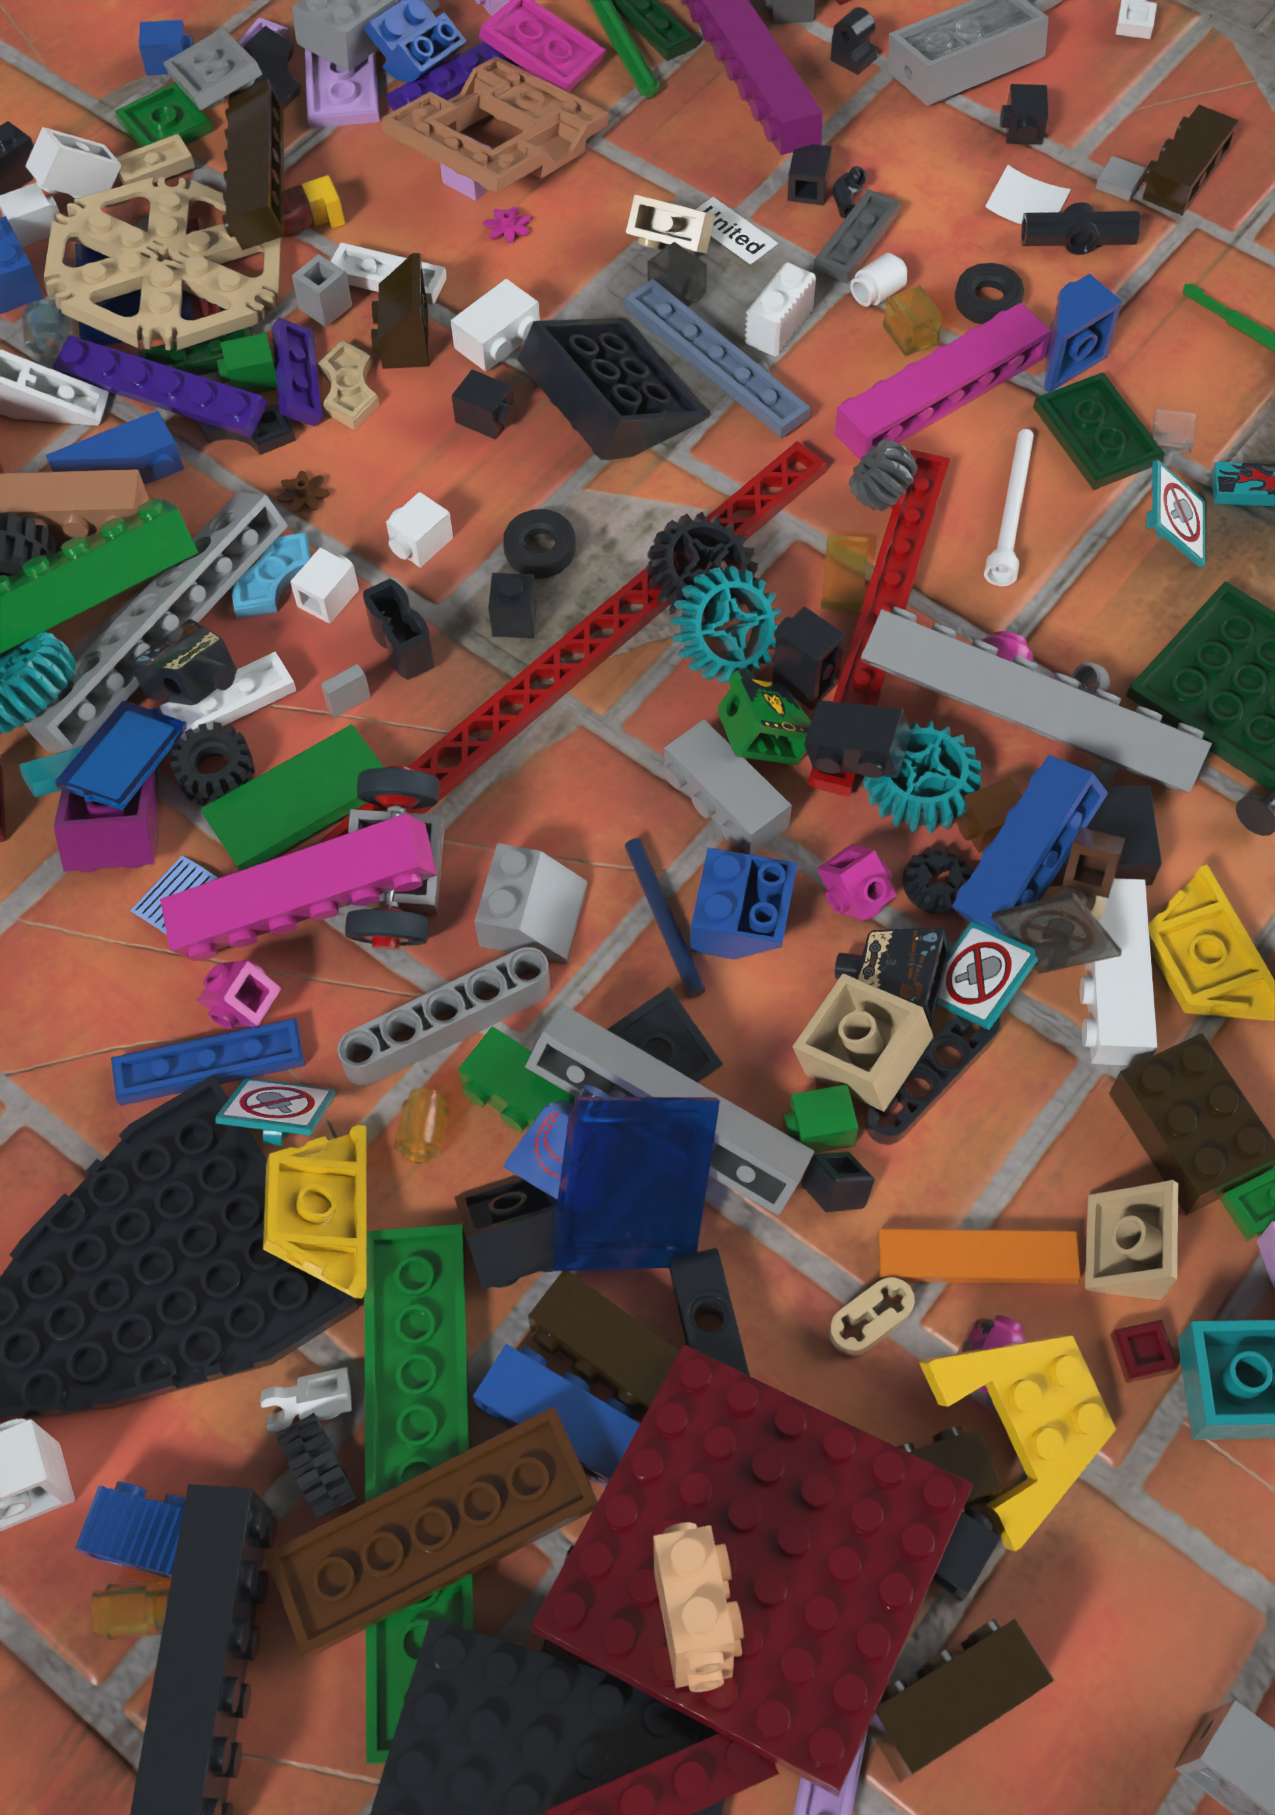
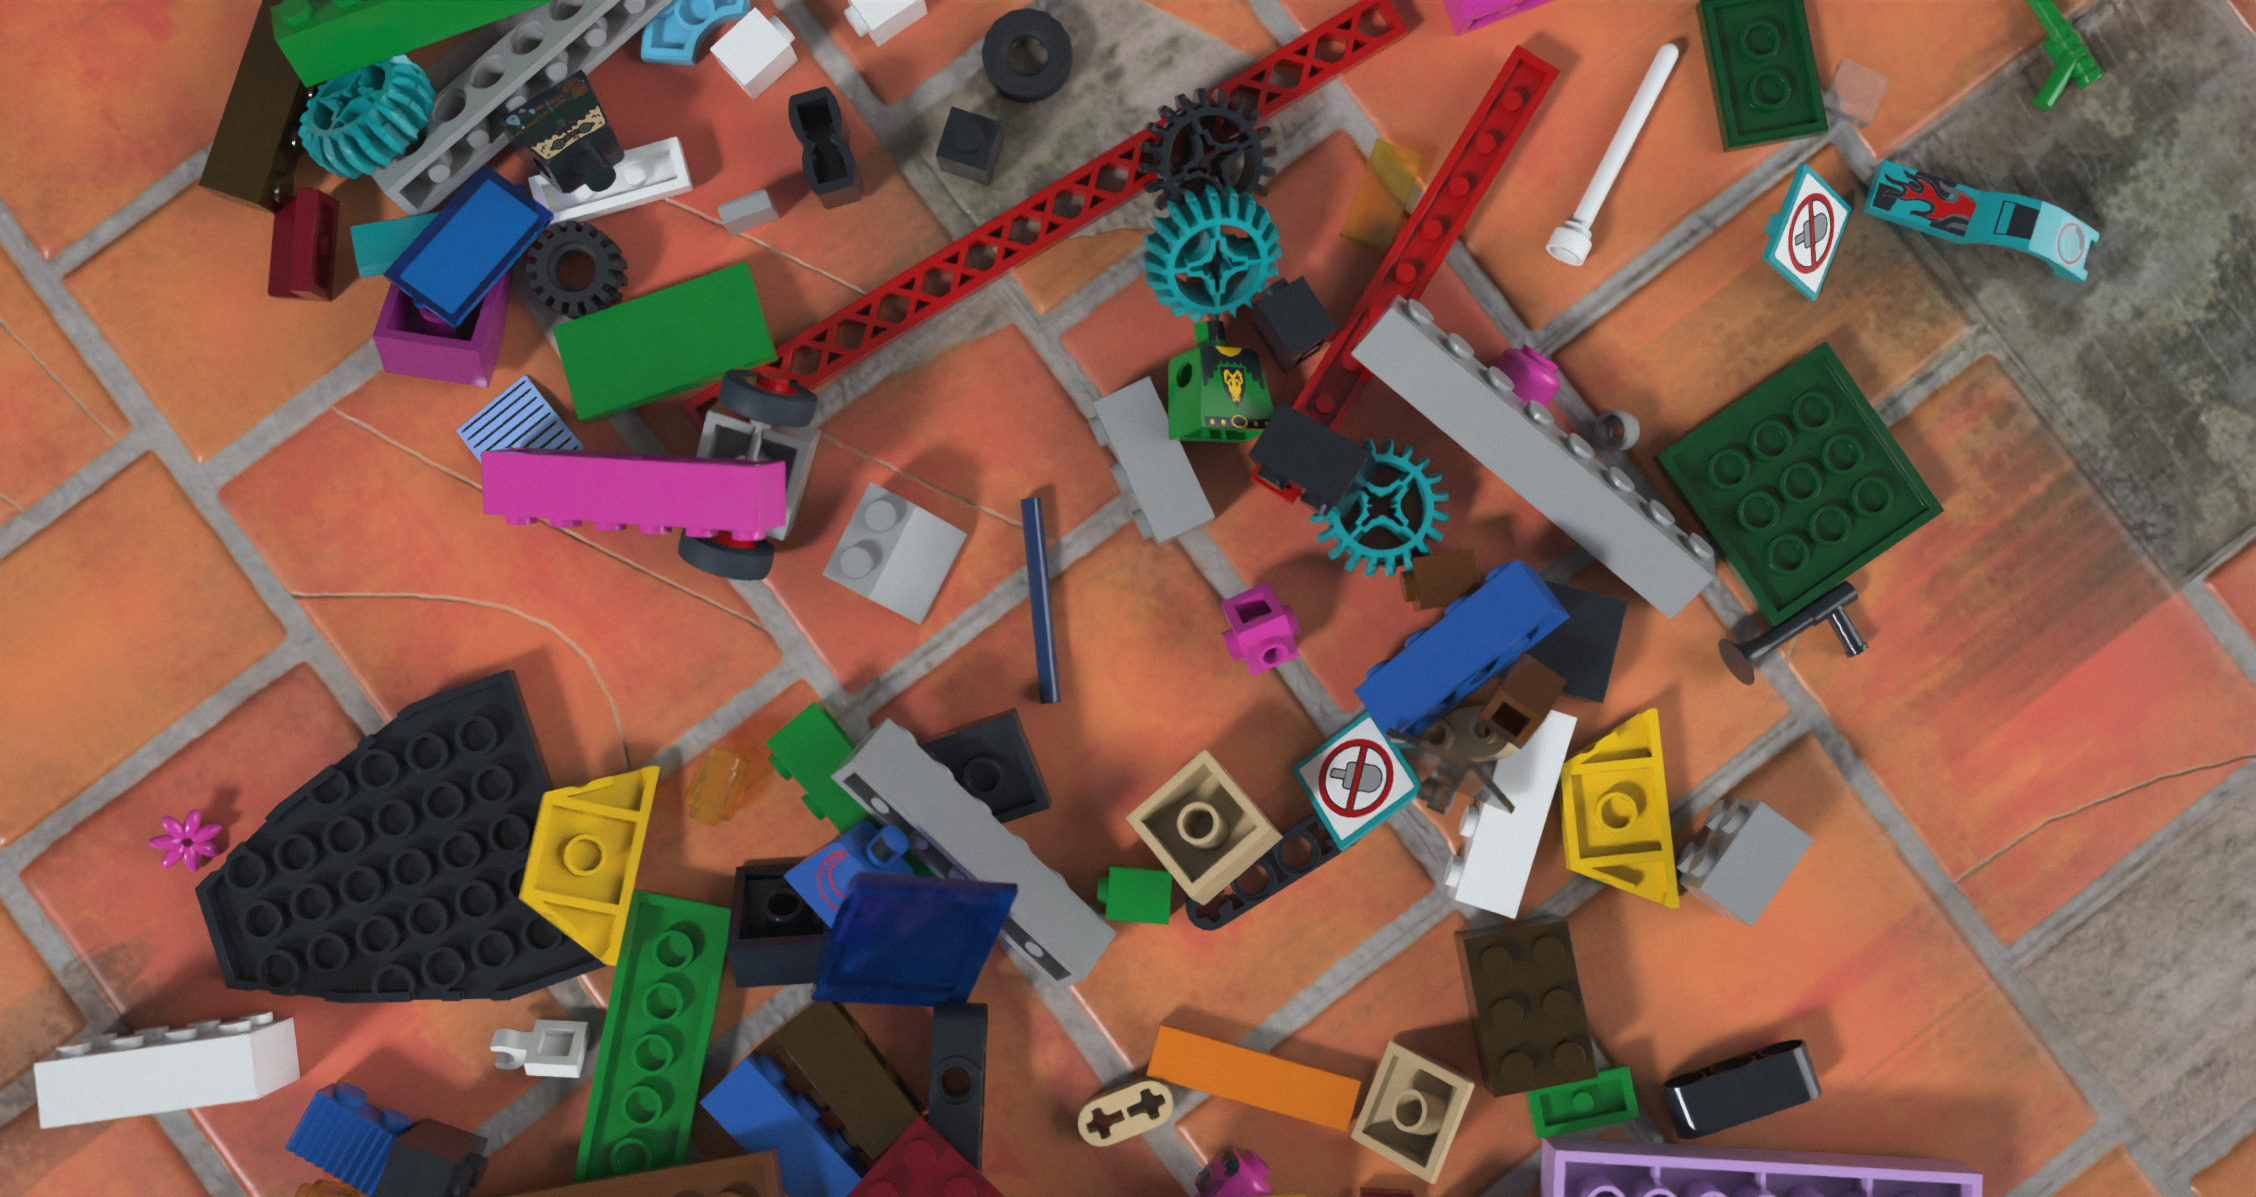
camera: 10 degrees right, 25 degrees up
blue tile [111,1018,306,1106] -> none
dark pink brick [197,960,281,1029] -> none
piece [216,1078,336,1146] -> none
black tyre [276,1413,357,1519] -> none
light grey beam [337,947,551,1086] -> none
blue slope [690,848,798,959] -> none
black slope [802,1152,875,1212] -> none
torso [835,928,950,1028] -> none
dark grey gear [848,439,918,511] -> none
black gear [902,847,974,914] -> none

